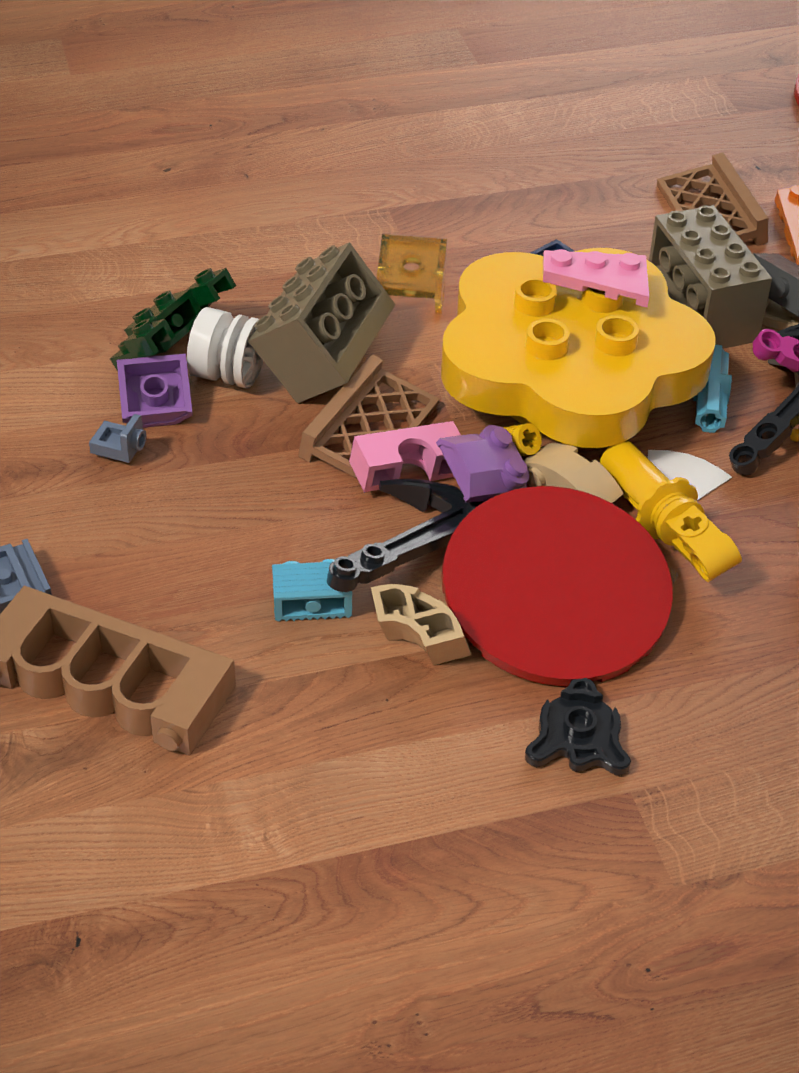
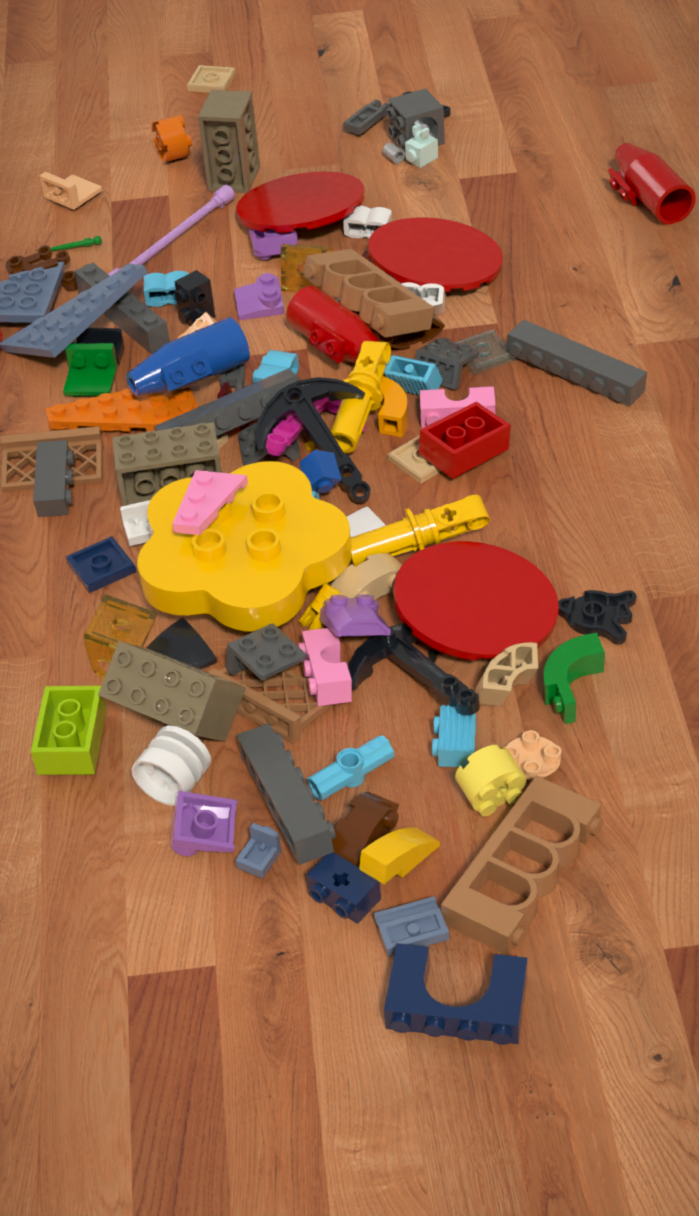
camera: 75 degrees left, 0 degrees up
dark green bracket [110,268,236,371] -> none
none -> lime brick [31,686,107,775]
none -> dark grey brick [33,440,75,517]
none -> black brick [146,618,217,669]
none -> dark grey bracket [226,624,306,680]
none -> dark grey brick [236,724,336,865]
none -> blue brick [299,450,342,493]
none -> dark blue brick [306,853,381,924]
none -> medium azure piece [307,735,394,801]
none -> reddish brown brick [332,791,399,866]
none -> yellow slope [359,827,440,884]
none -> light yellow brick [455,745,526,817]
none -> light nougat dish [505,730,562,779]
none -> green arch [543,633,605,724]

